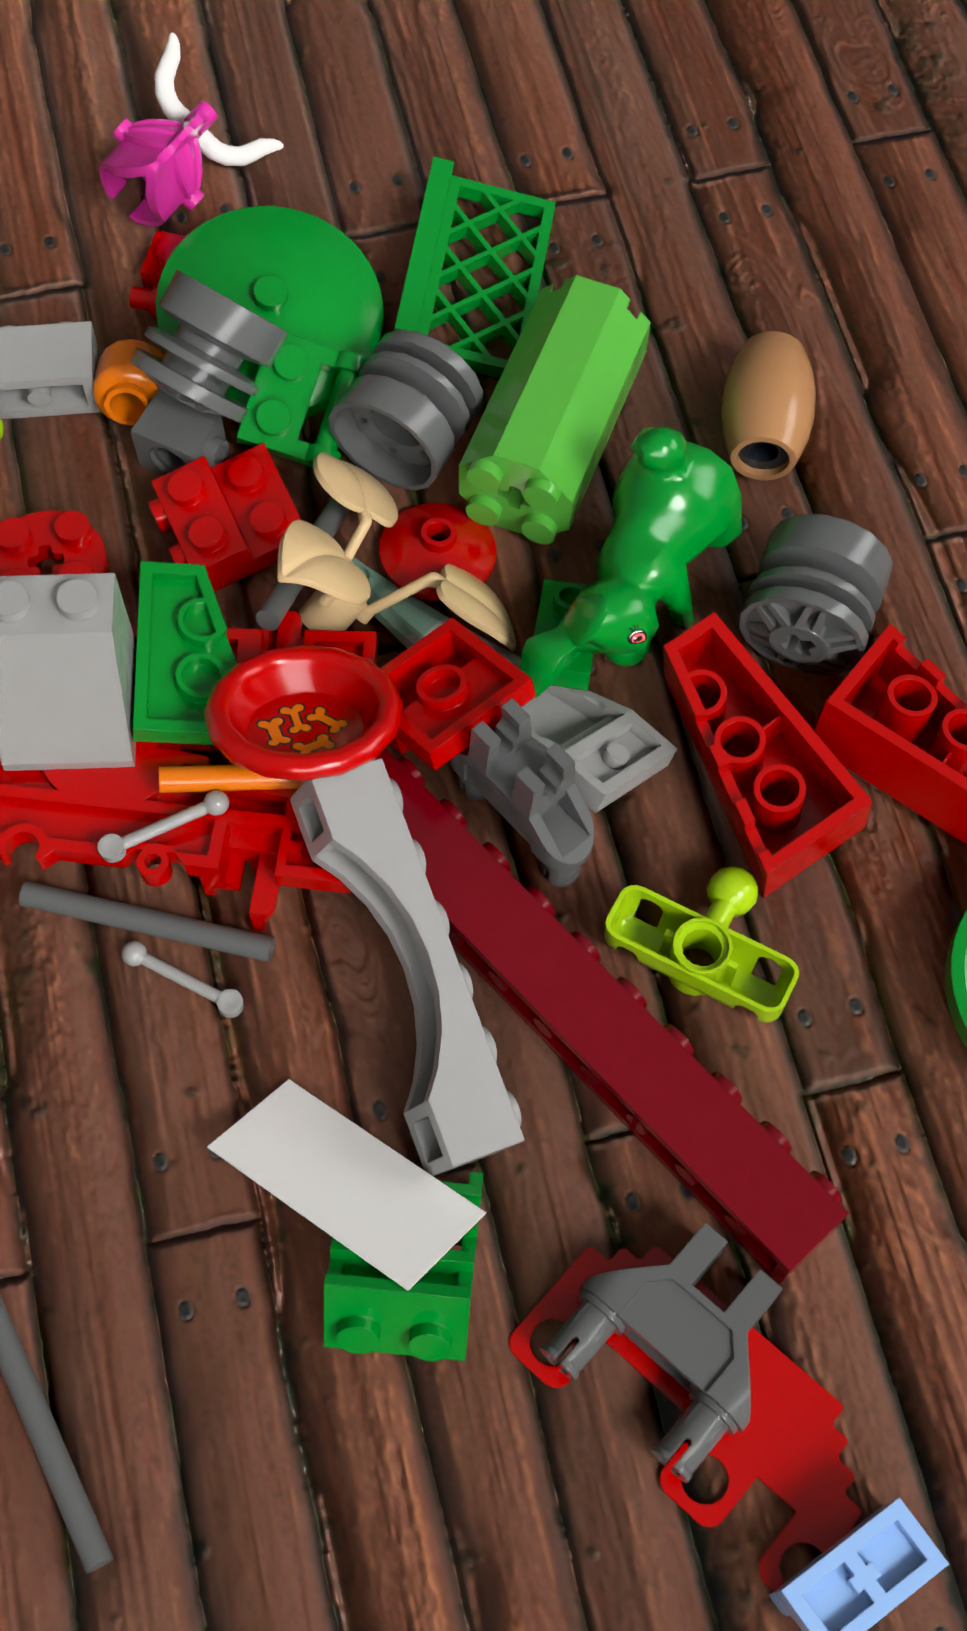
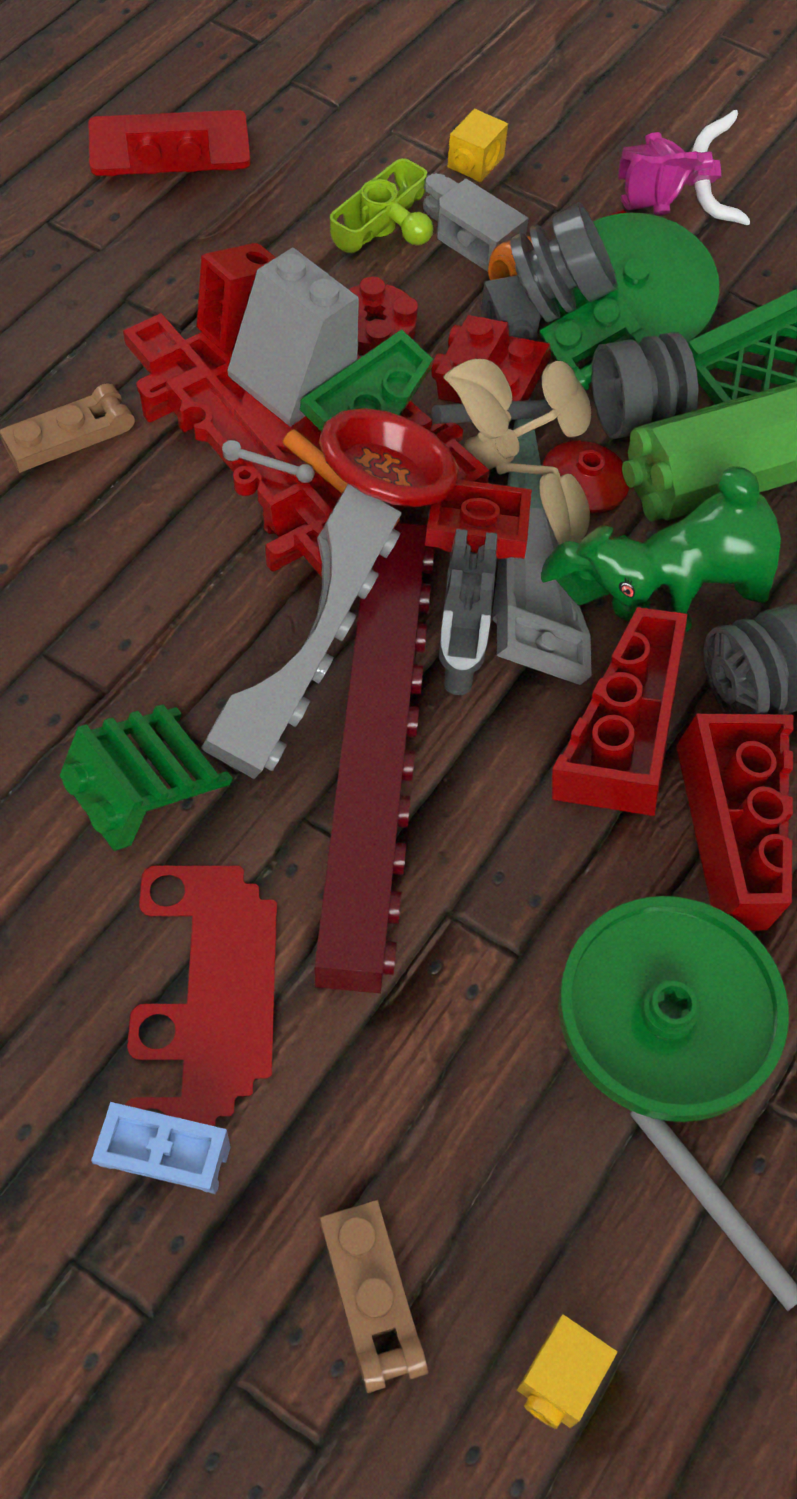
camera: 45 degrees right, 5 degrees down
dark grey piece [19,881,276,962] -> none
light grey hinge [121,941,244,1018] -> none
white sticker [207,1079,486,1291] -> none
dark grey connector [540,1223,783,1483] -> none
lime piece [604,866,800,1023] -> none

